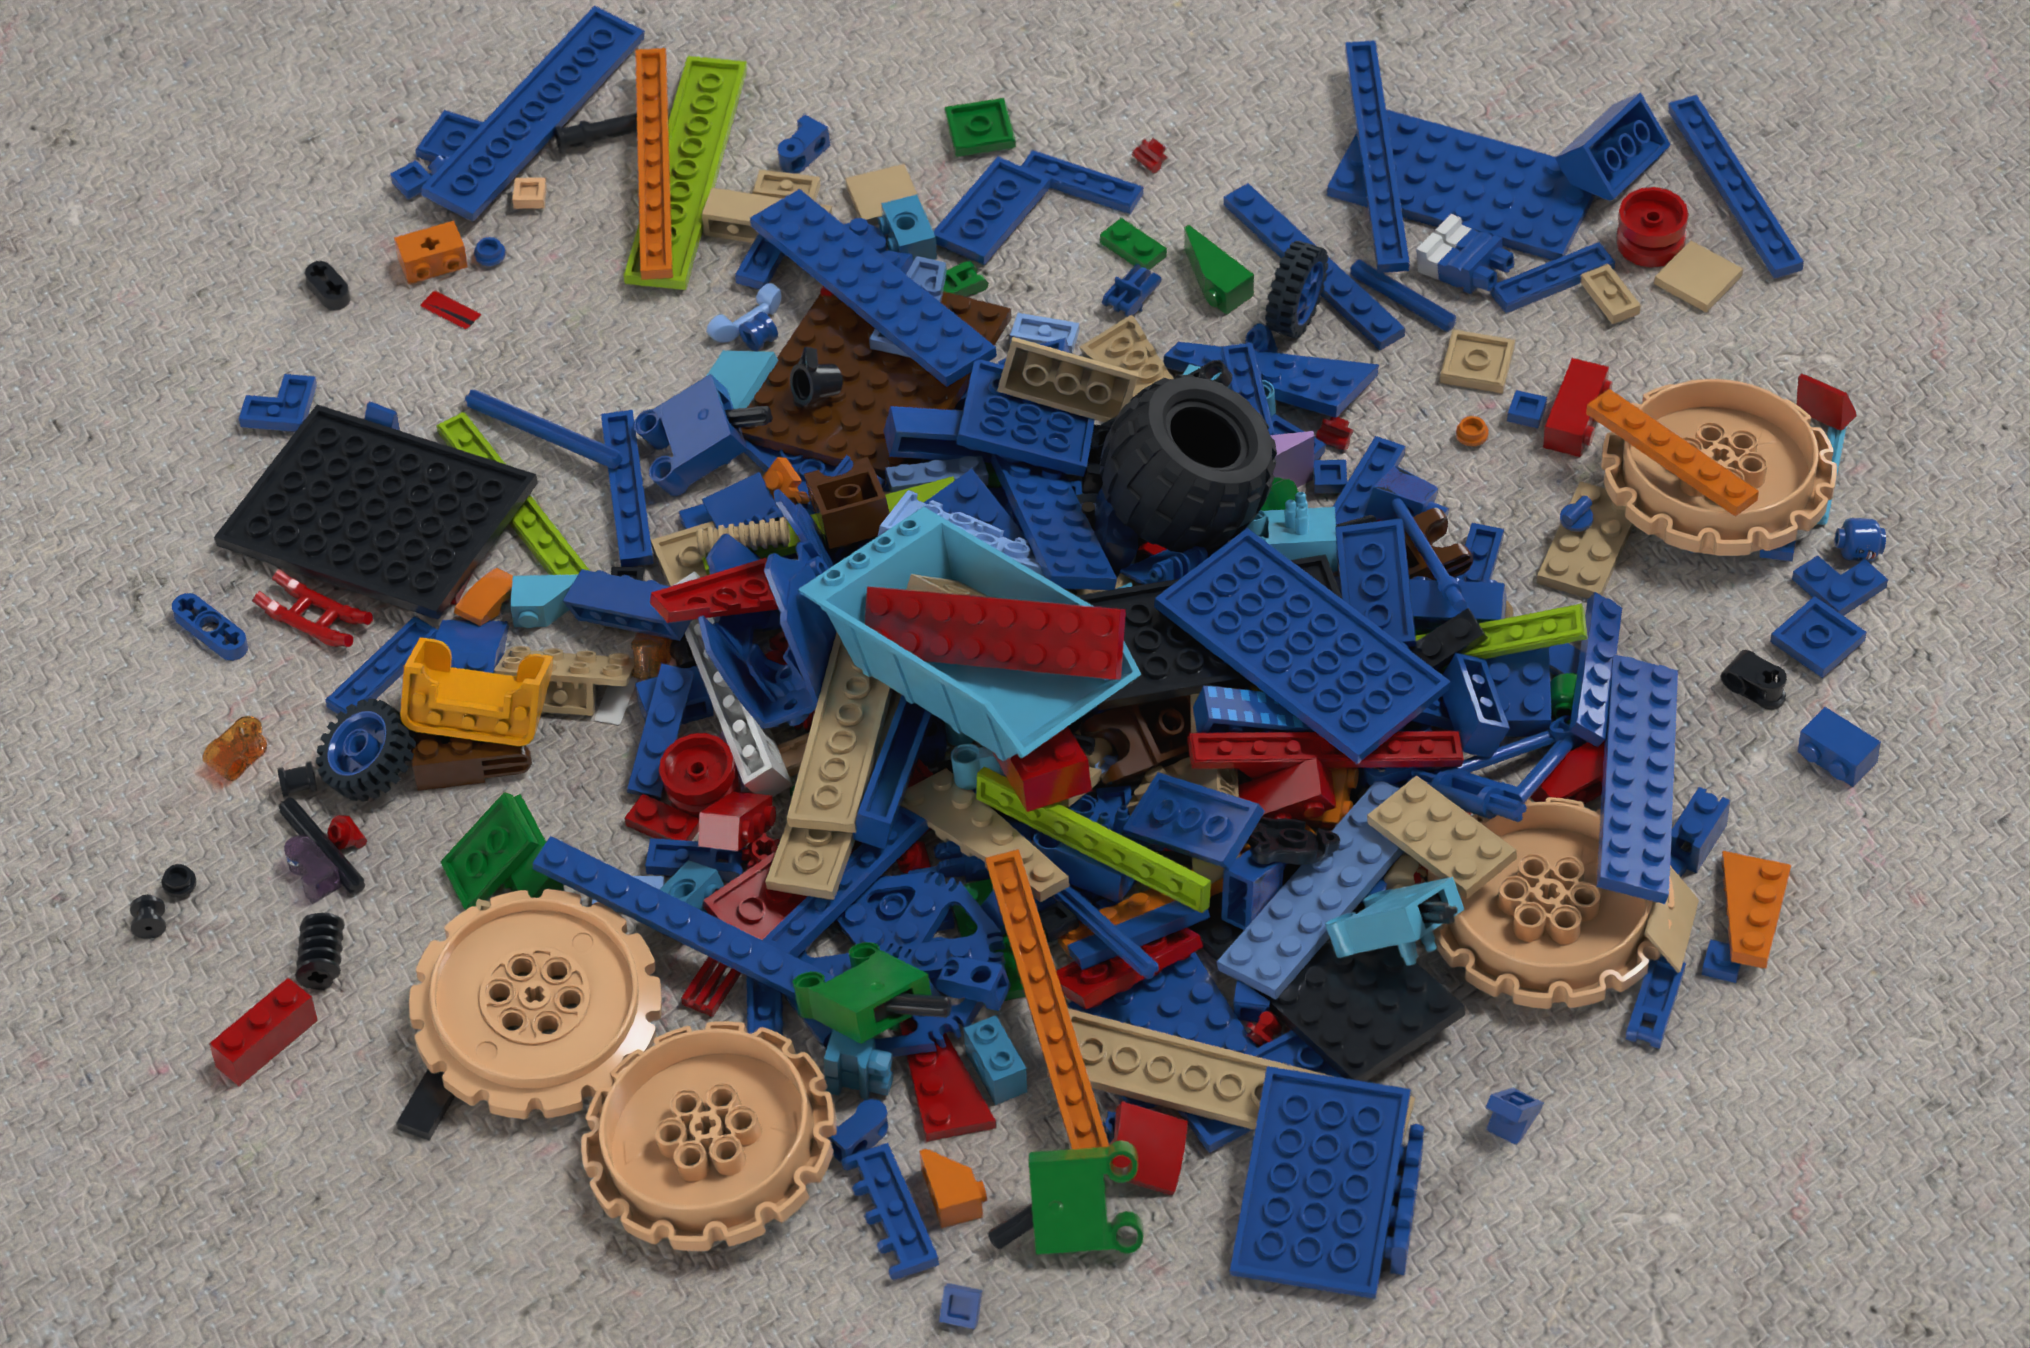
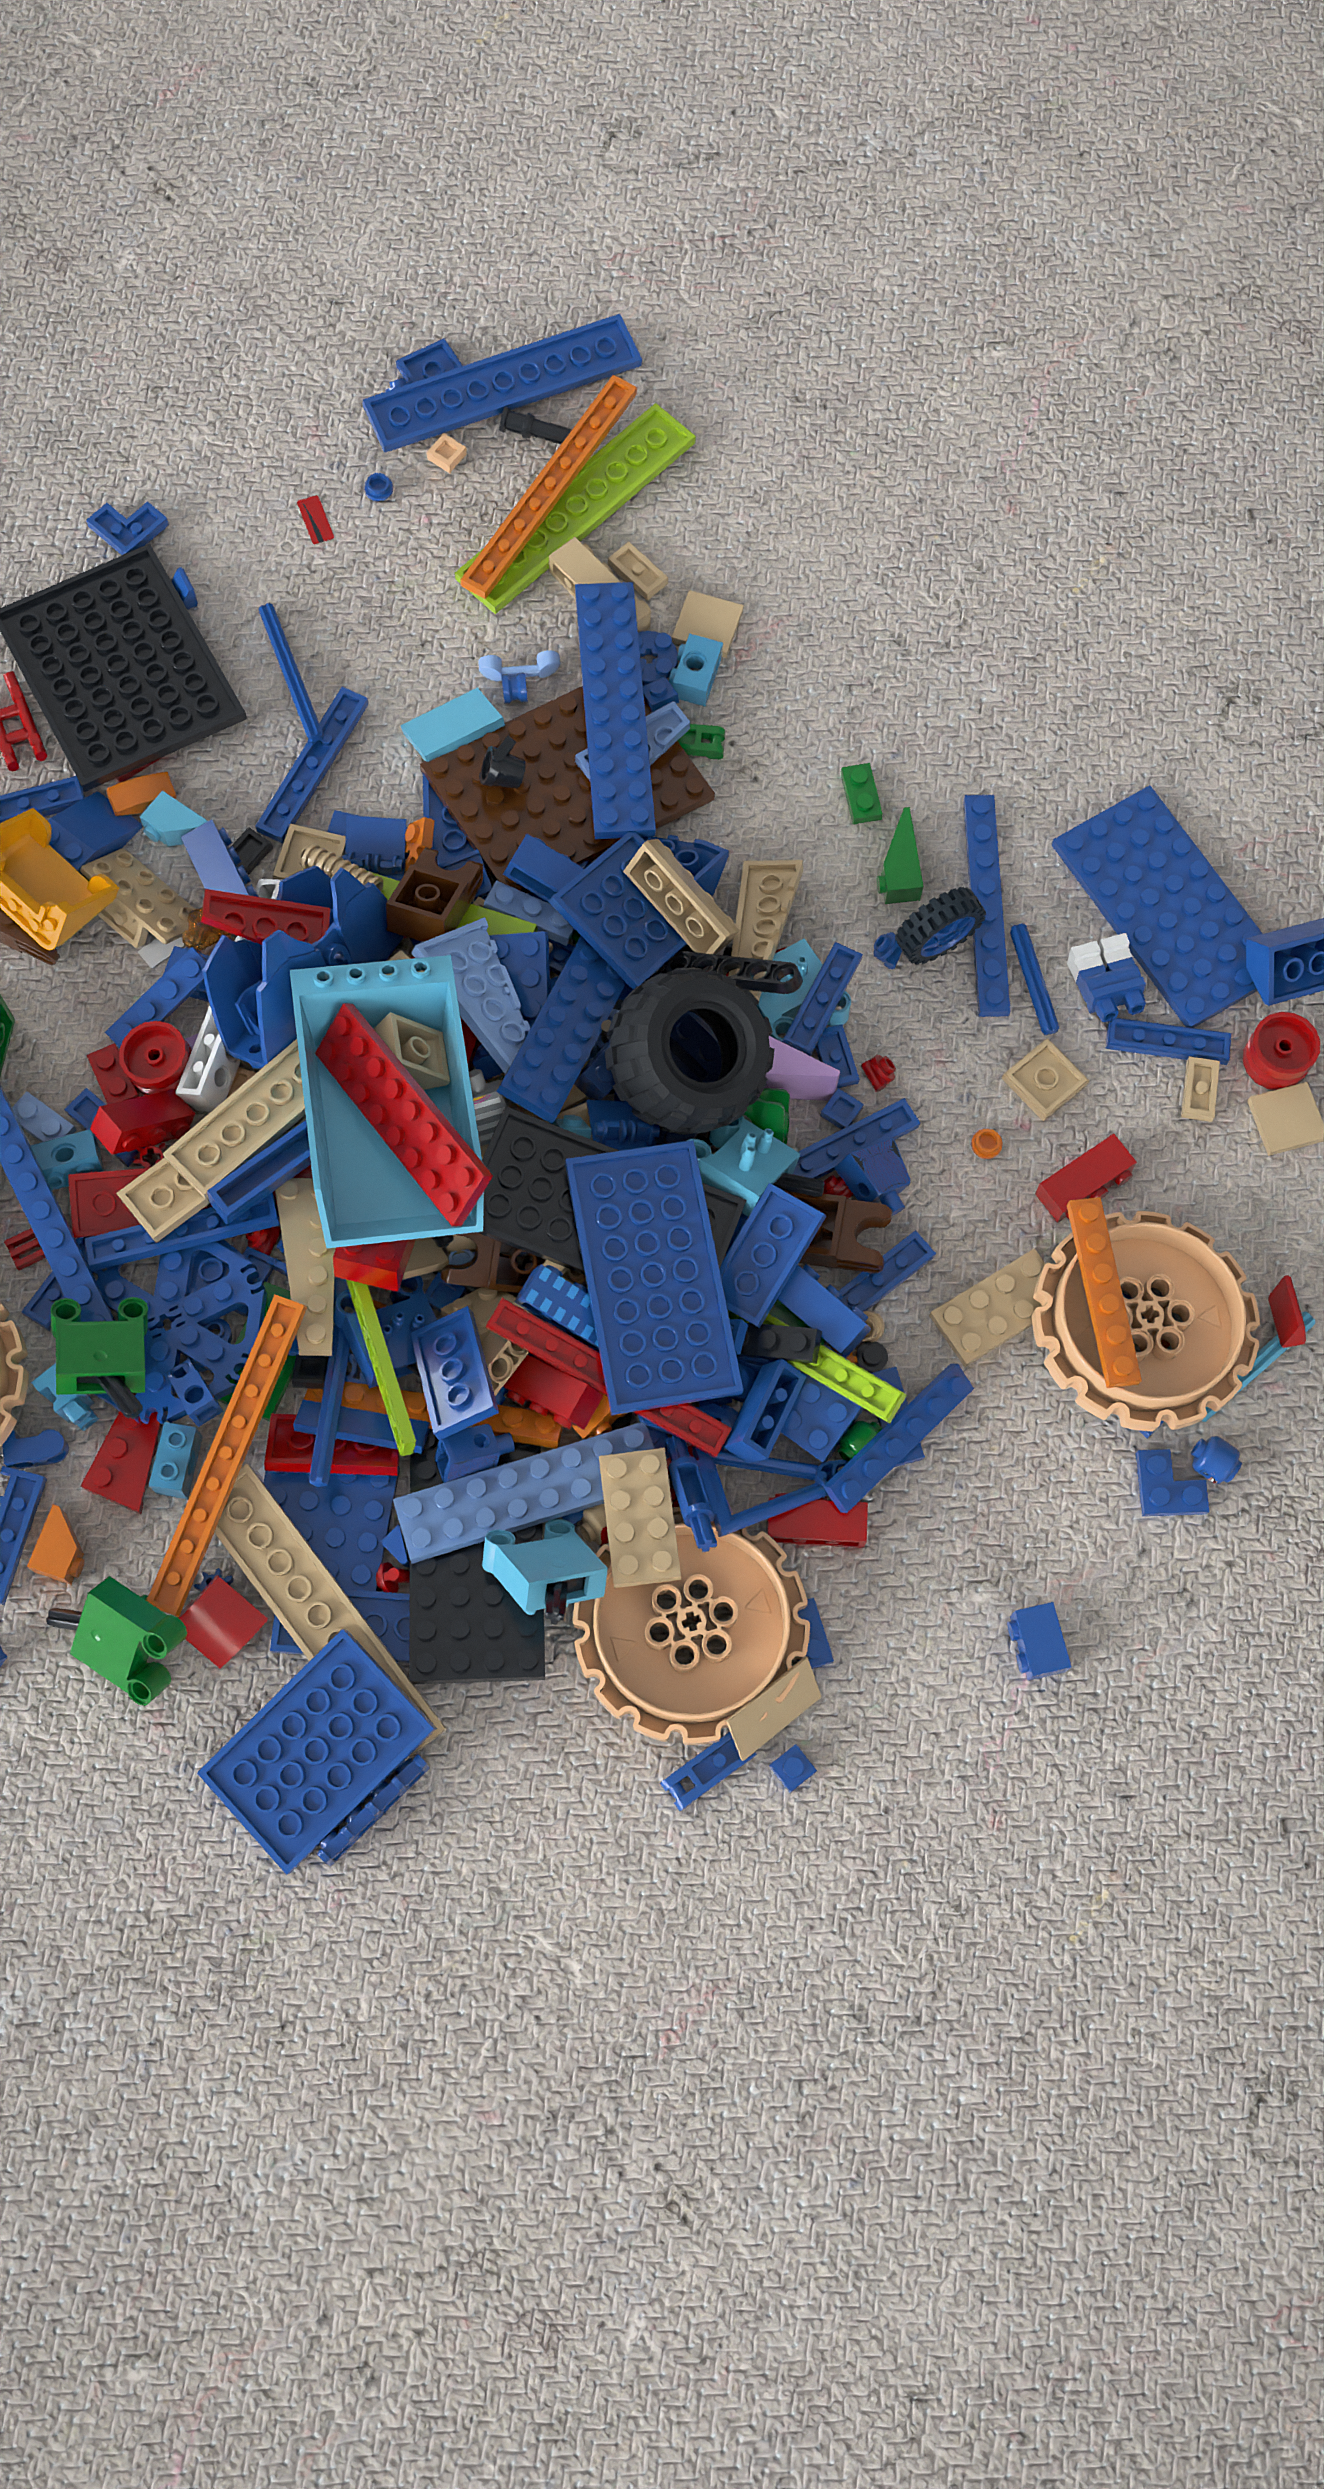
camera: 30 degrees right, 20 degrees up
black beam [305,261,351,310] -> none
blue plate [390,160,432,200] -> none
orange brick [394,221,468,284] -> none
lime tile [436,412,590,575] -> none
blue piece [634,374,773,496] -> none
blue plate [735,234,785,290] -> none
blue leg [777,114,830,174] -> none
blue plate [933,156,1051,265] -> none
green plate [944,98,1016,157] -> none
light blue plate [1010,313,1080,354] -> none
blue tile [1021,150,1144,214] -> none
blue arm [1102,264,1162,317] -> none
red plate [1132,137,1168,173] -> none
blue wing [1163,342,1379,418] -> none
black tile [1246,816,1340,865] -> none
blue plate [1345,40,1410,273] -> none
blue bar [1391,498,1467,612] -> none
blue slope [1485,1087,1544,1144] -> none
blue plate [1507,390,1547,428] -> none
blue plate [1560,495,1593,532] -> none
blue plate [1596,654,1678,904] -> none
blue brick [1671,787,1730,873] -> none
black piece [1720,650,1787,710] -> none
orange wing [1721,851,1791,969] -> none
blue plate [1770,596,1867,678] -> none

